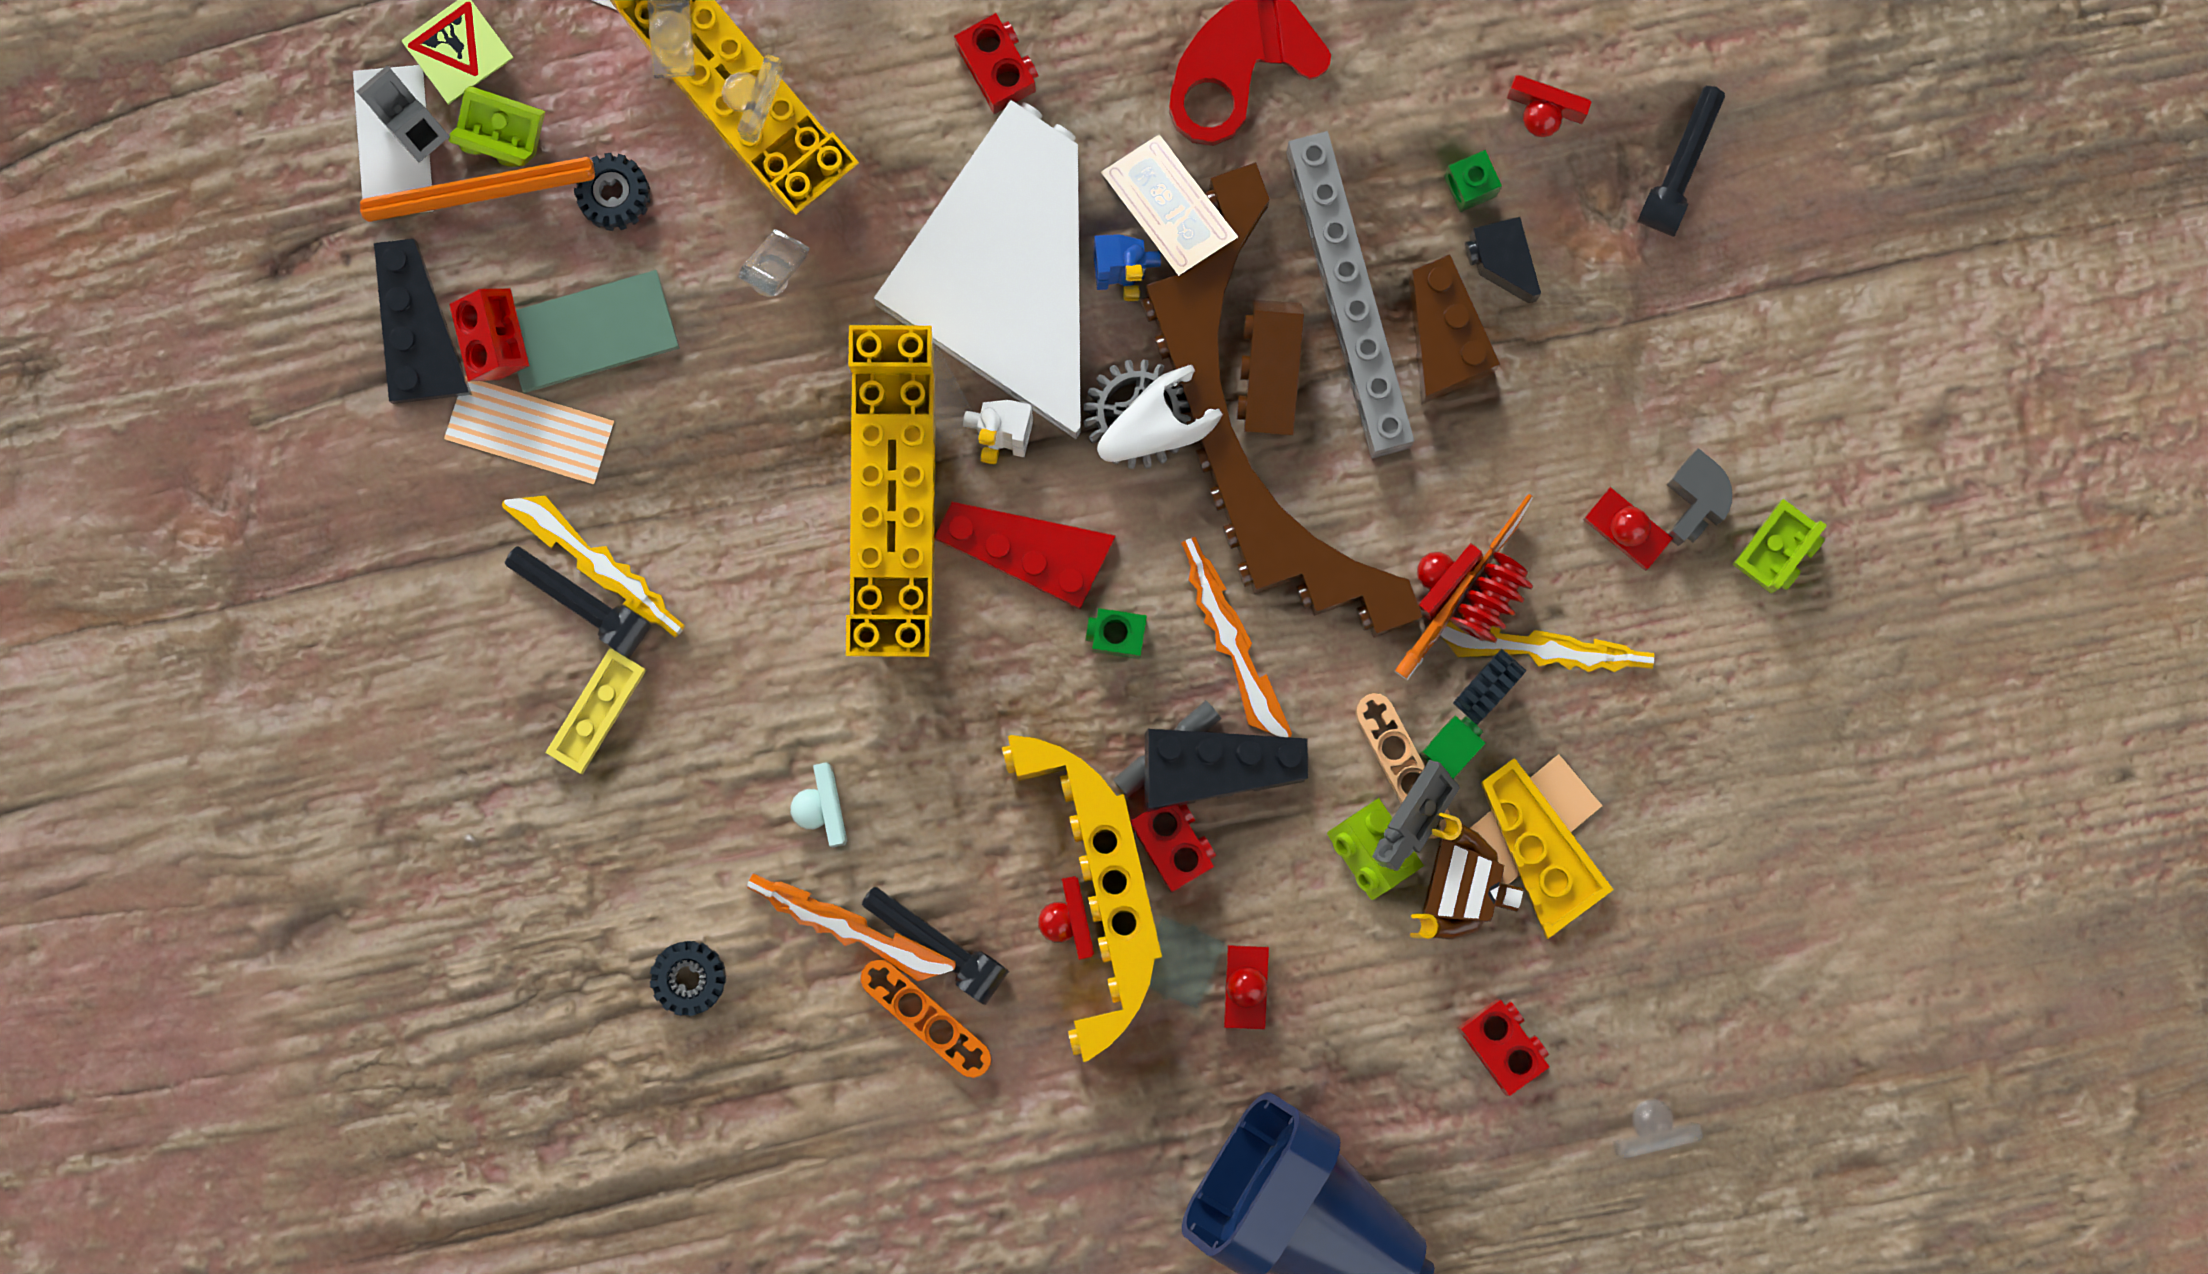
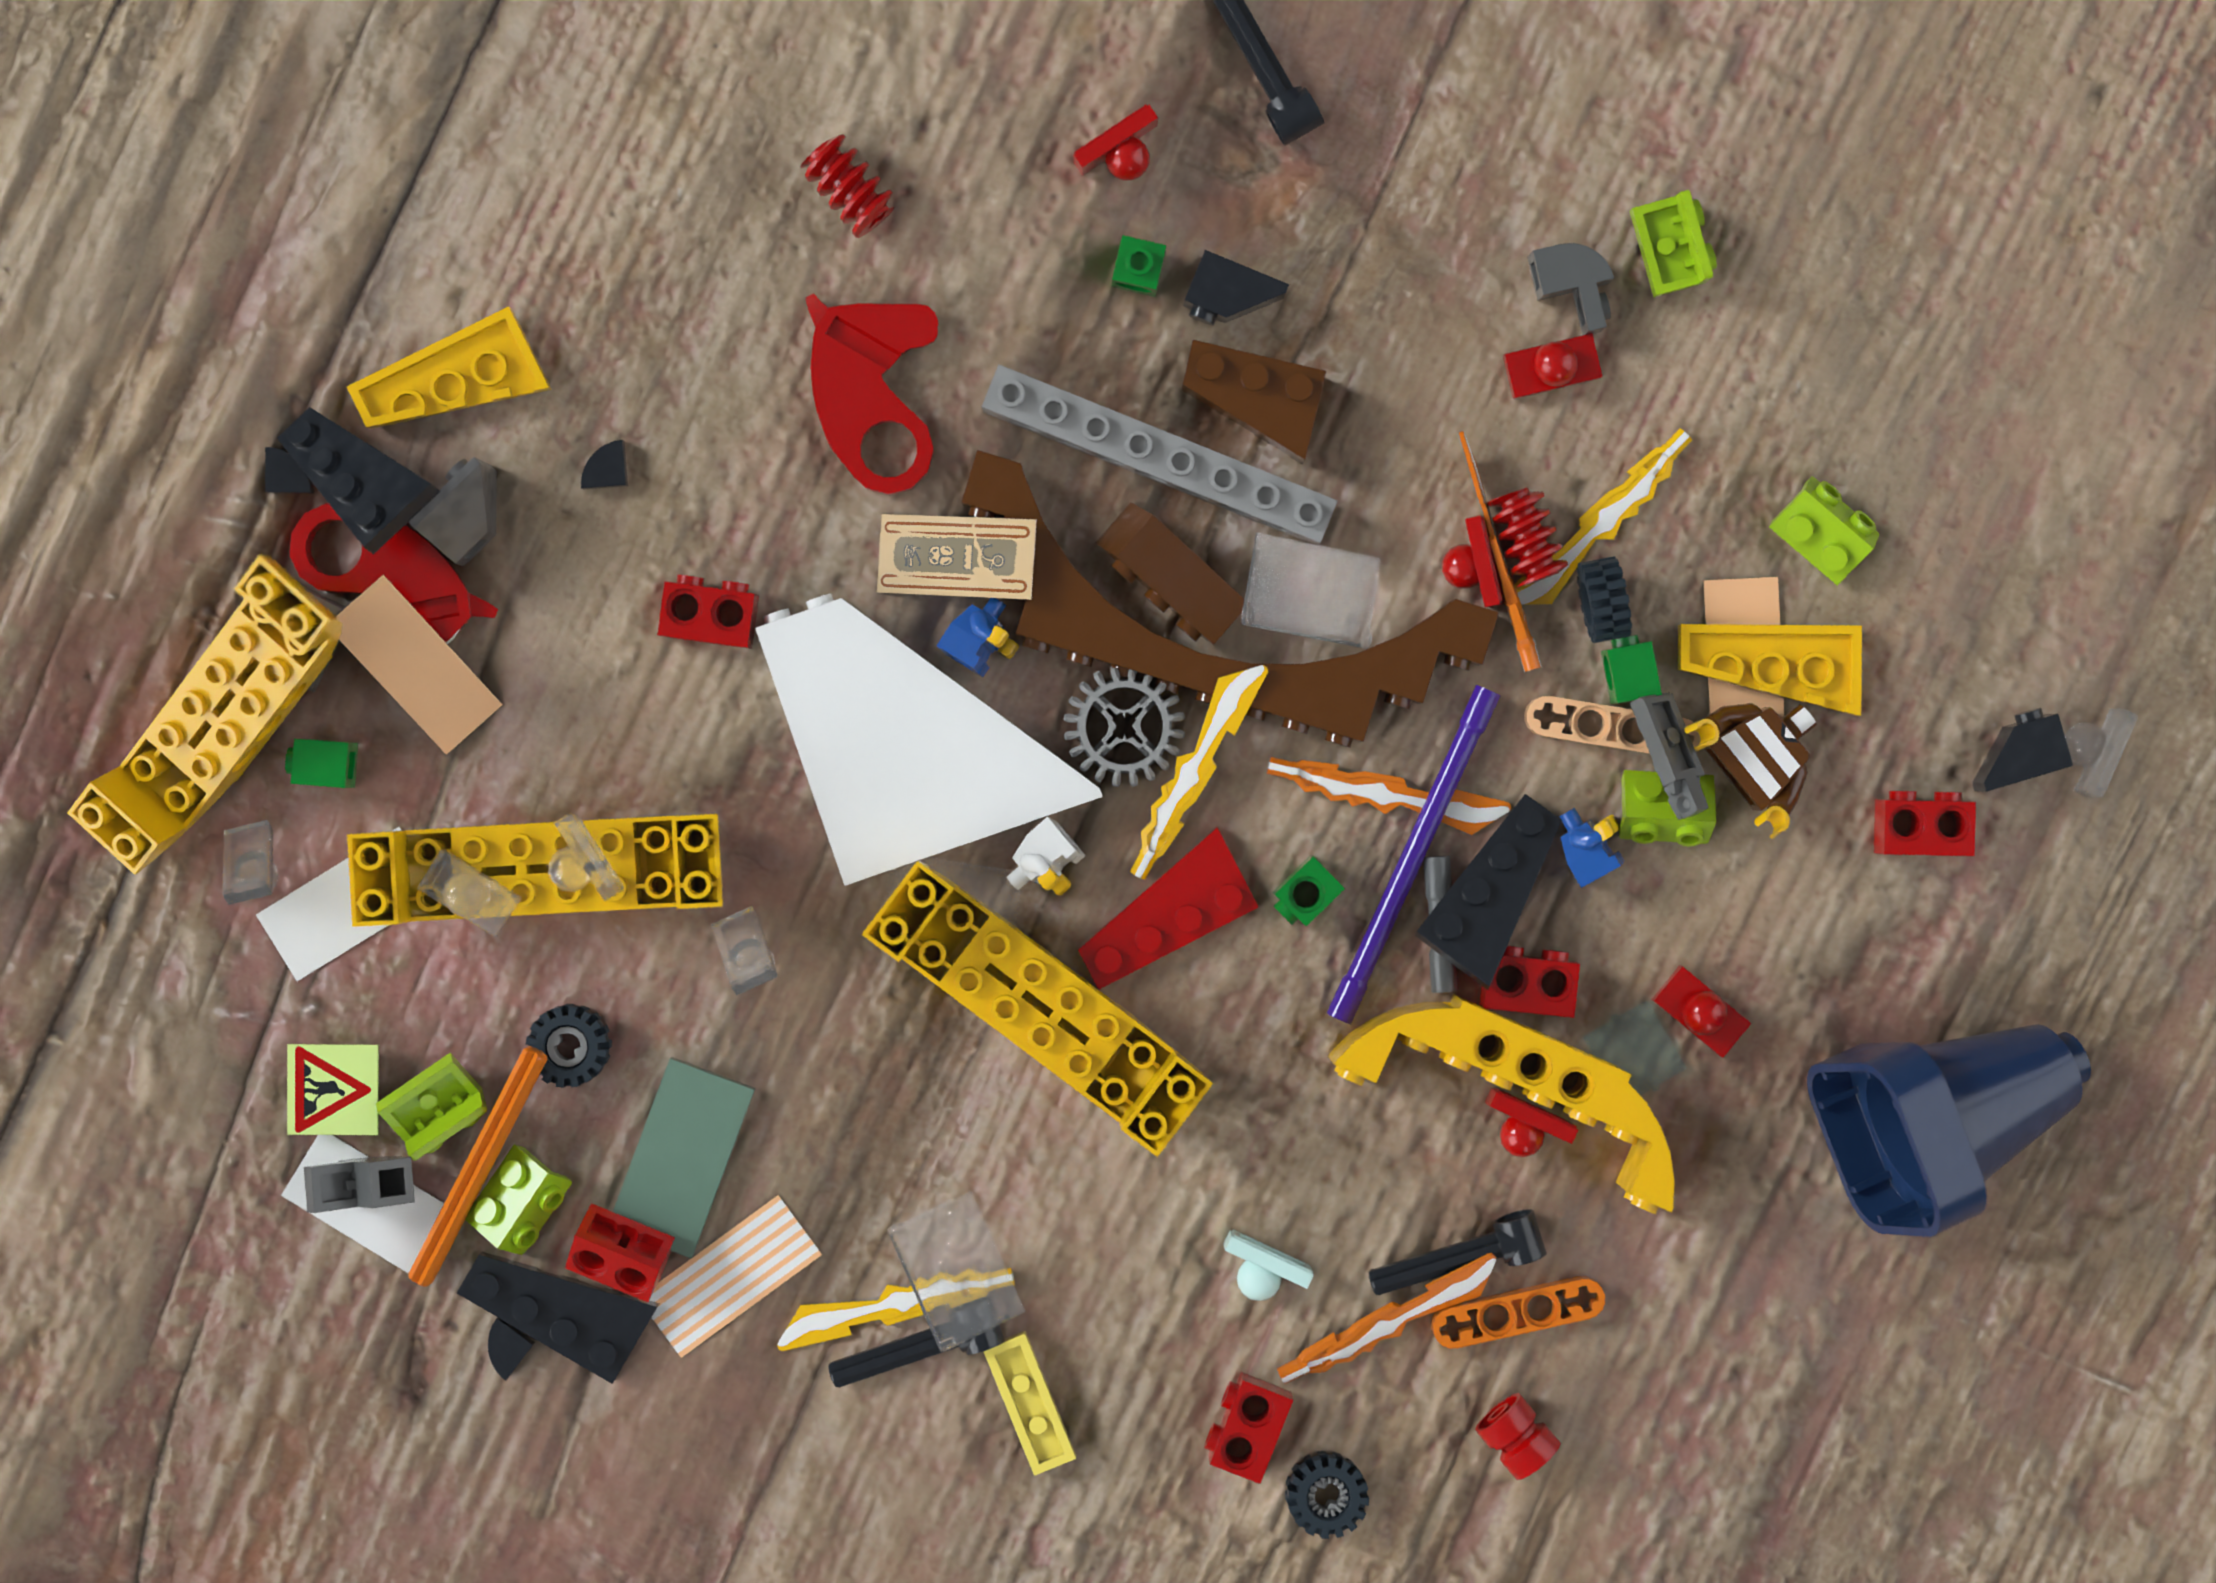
camera: 50 degrees left, 5 degrees up
white animal [1097,365,1223,462] -> none
none -> lime bracket [465,1144,572,1255]
none -> black tile [488,1317,535,1381]
none -> clear piece [887,1191,1026,1352]
none -> yellow sword [1130,665,1268,879]
none -> red brick [1204,1372,1294,1484]
none -> clear piece [1241,533,1381,649]
none -> dark purple piece [1327,685,1501,1024]
none -> red wheel [1475,1393,1561,1480]
none -> blue piece [1559,808,1625,888]
none -> lime bracket [1769,476,1879,586]
none -> black slope [1972,708,2074,792]

